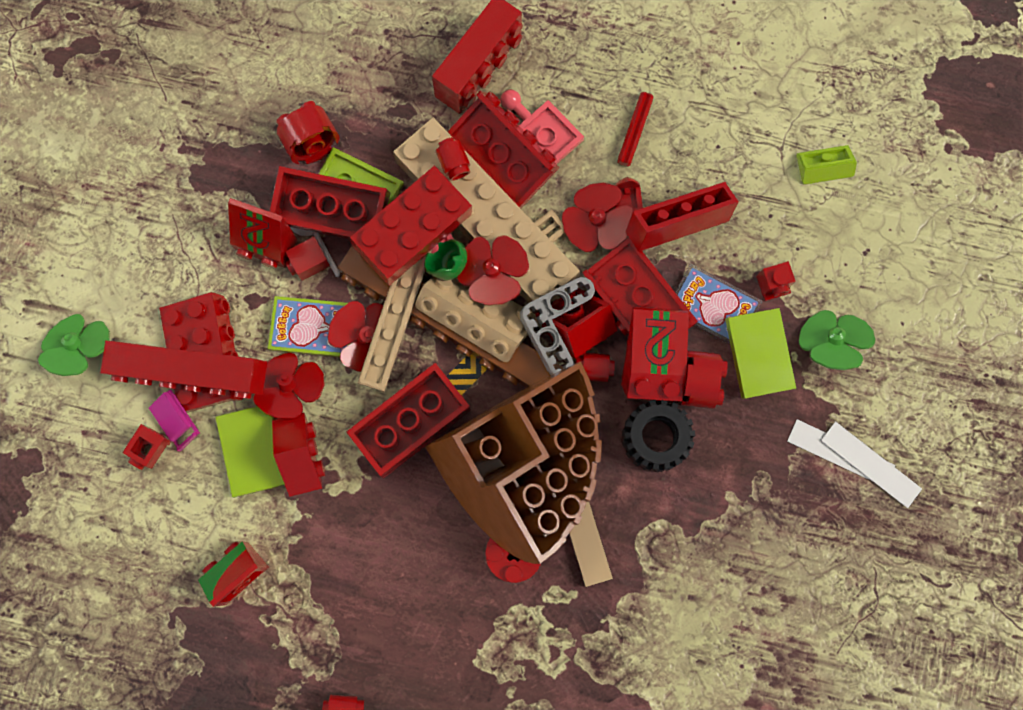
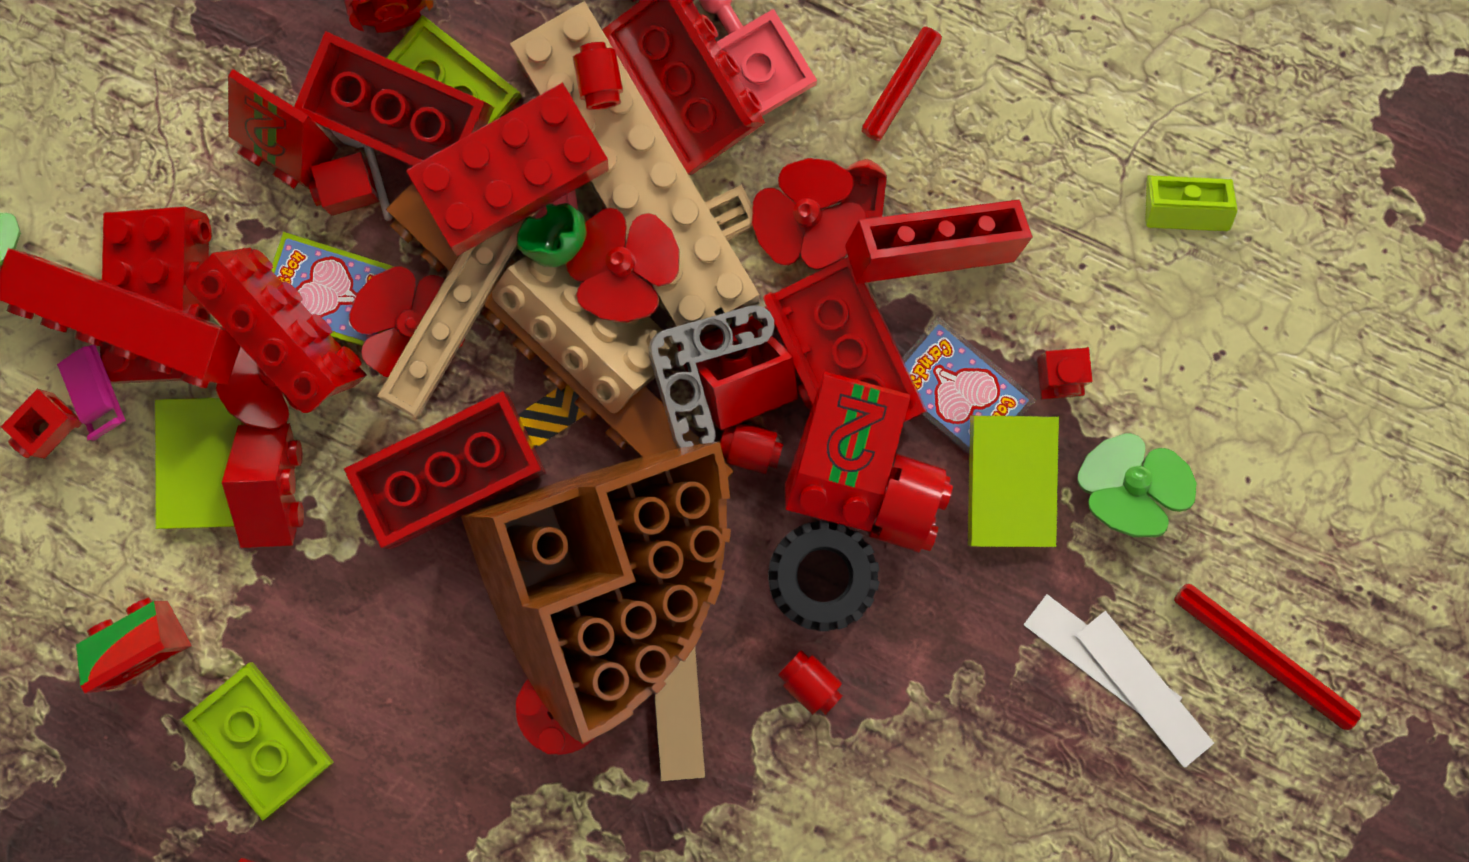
camera: 15 degrees right, 5 degrees up
none -> lime tile [181,662,334,821]
none -> red bracket [186,247,367,413]
none -> red brick [778,650,843,715]
none -> red axle [1174,584,1361,731]

